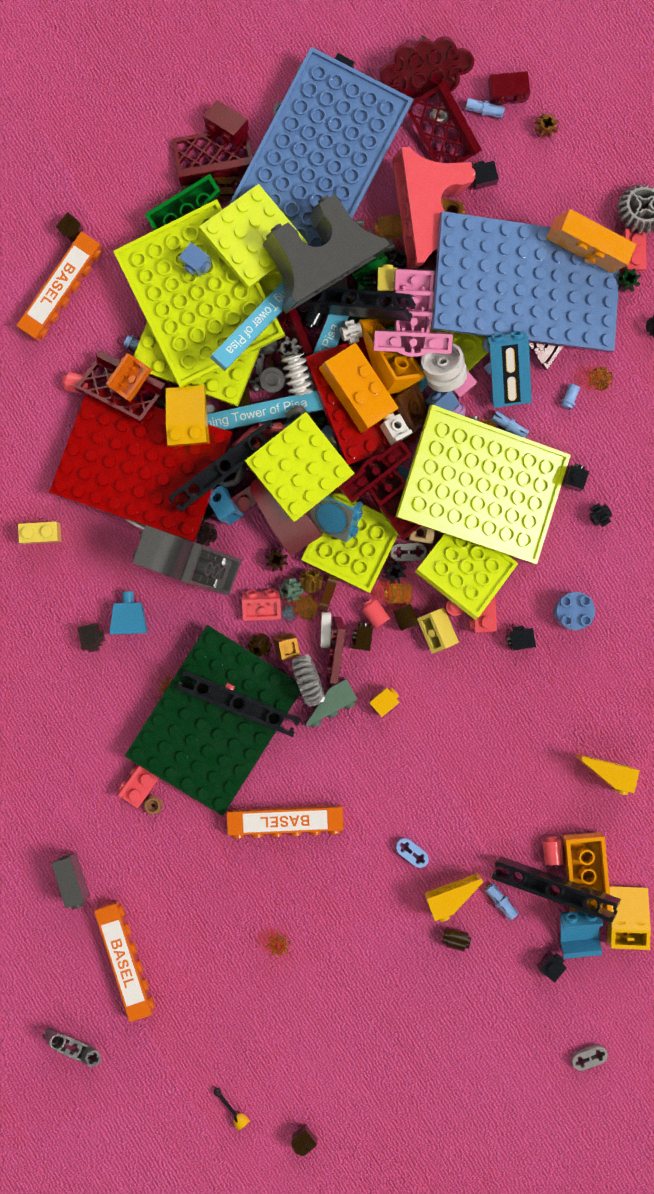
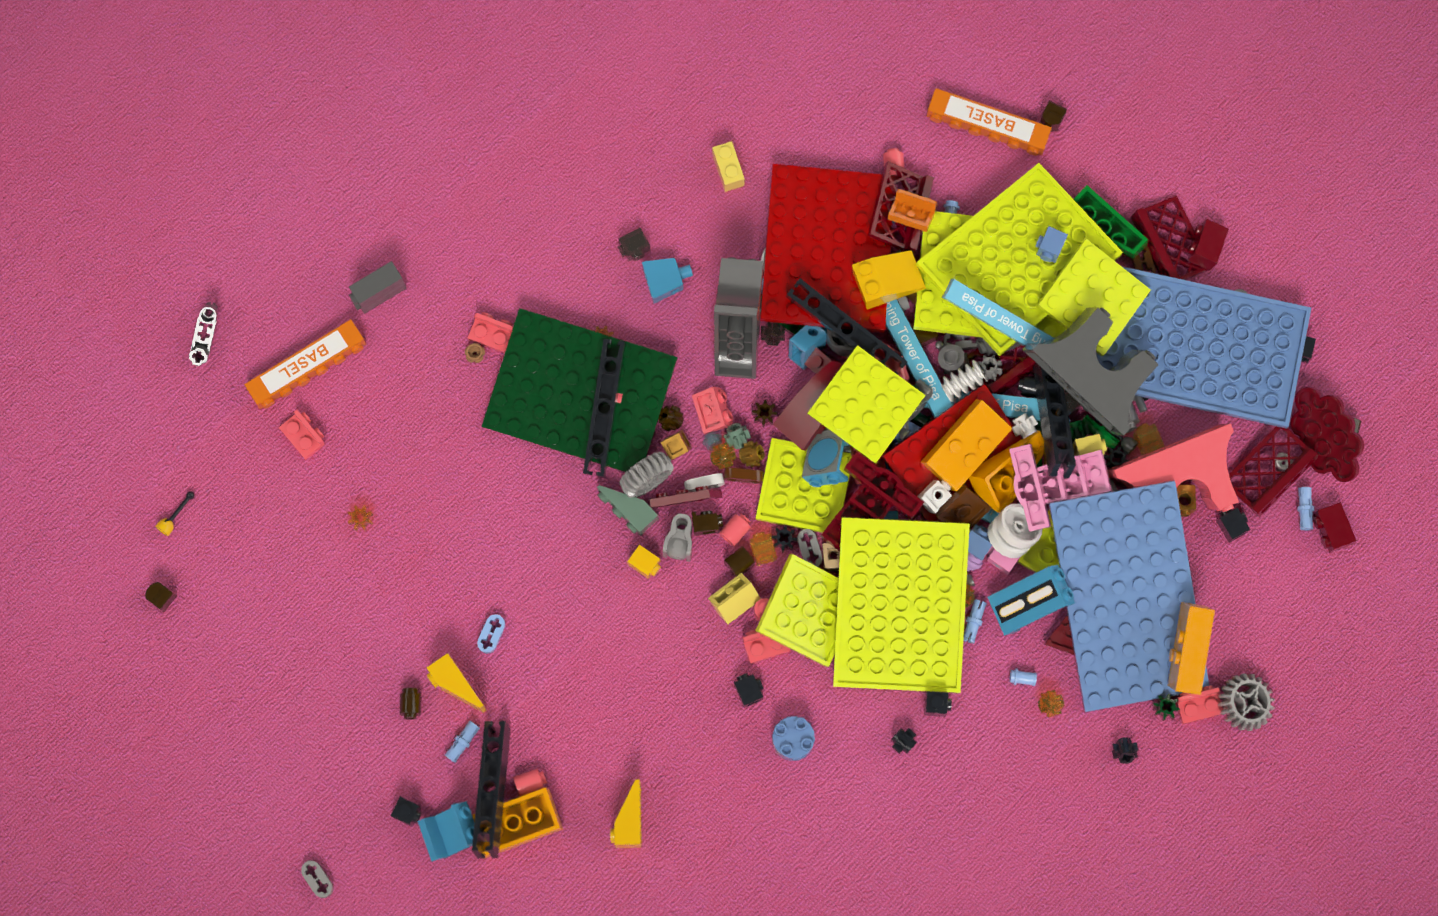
camera: 75 degrees right, 10 degrees down
brick [227,805,344,839] -> none
pearl gold gear [535,113,559,138] -> none
yellow slope [607,886,651,950] -> none
none -> coral bracket [279,410,325,460]
none -> light grey piece [663,513,692,562]

